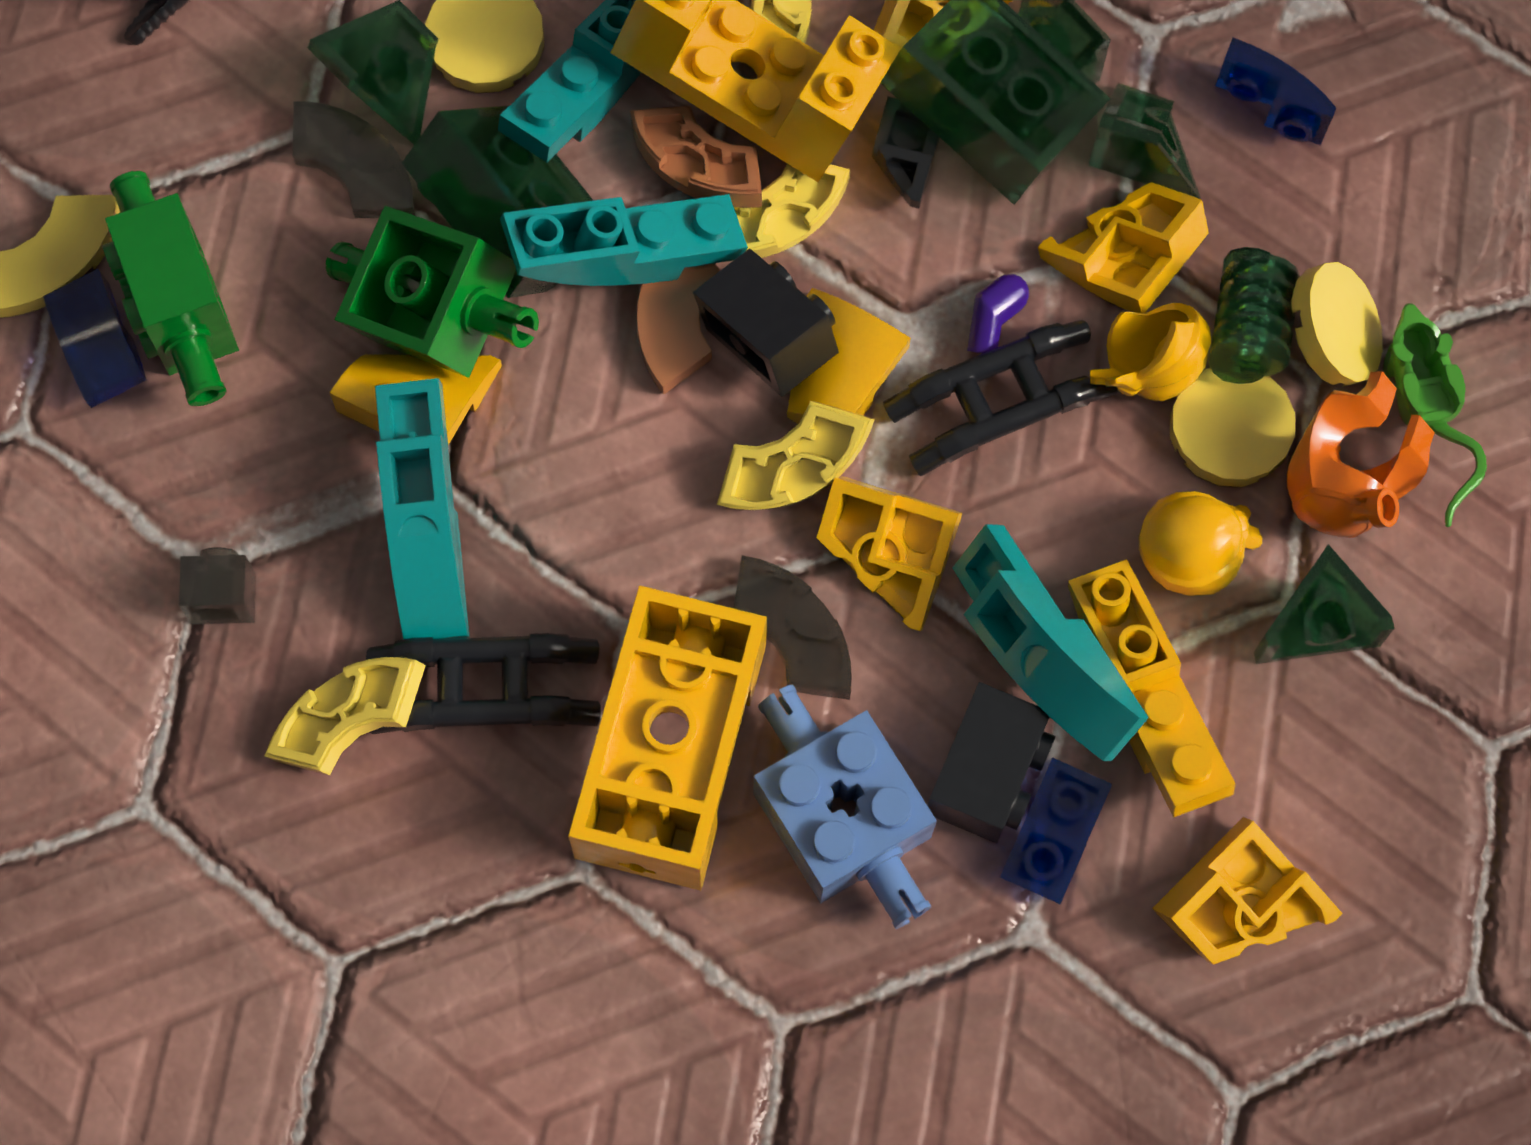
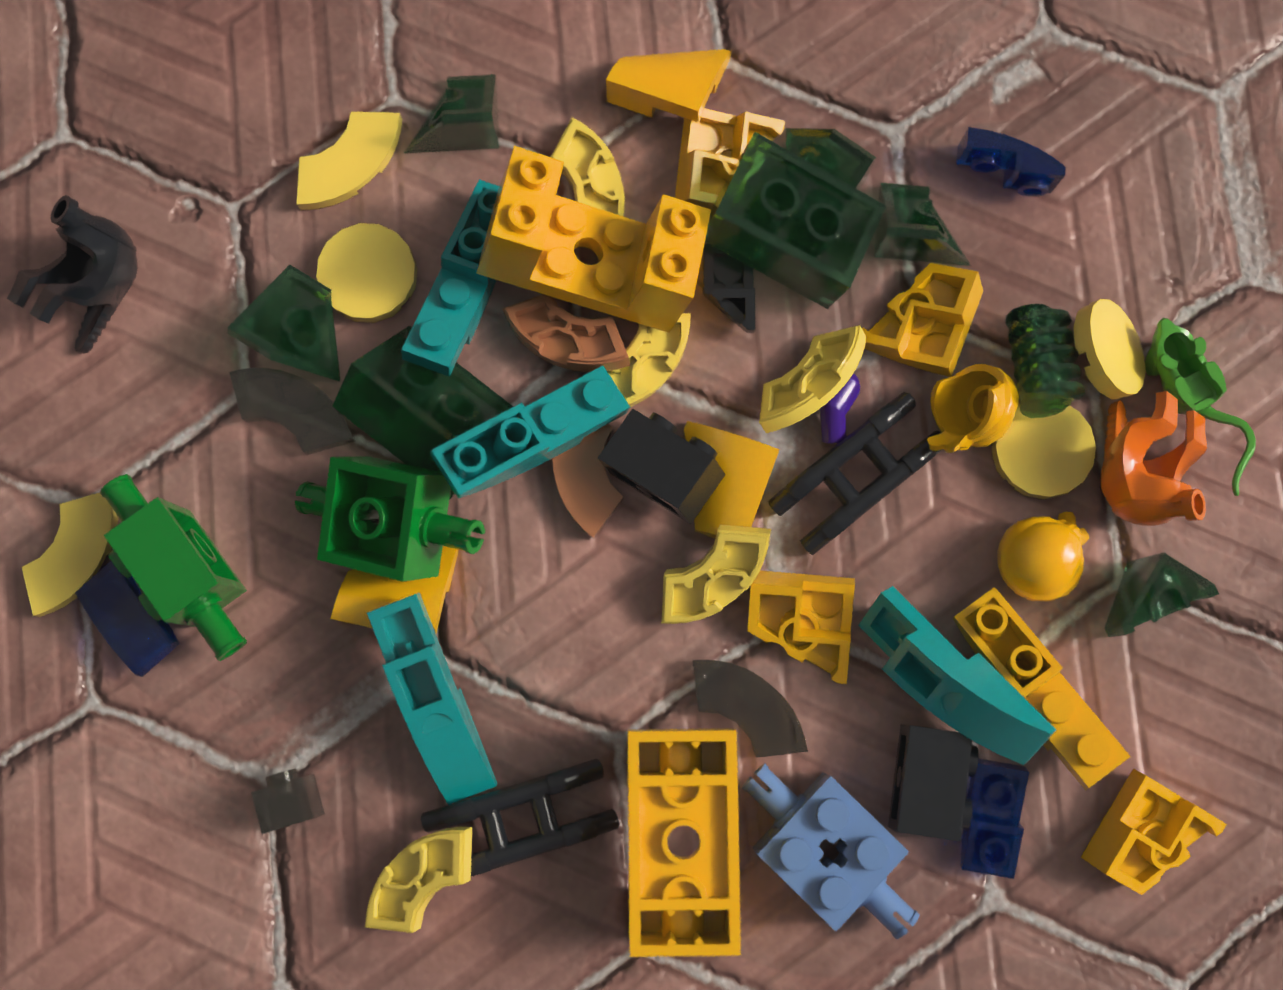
camera: 15 degrees left, 10 degrees up
none -> light yellow tile [759,325,866,433]

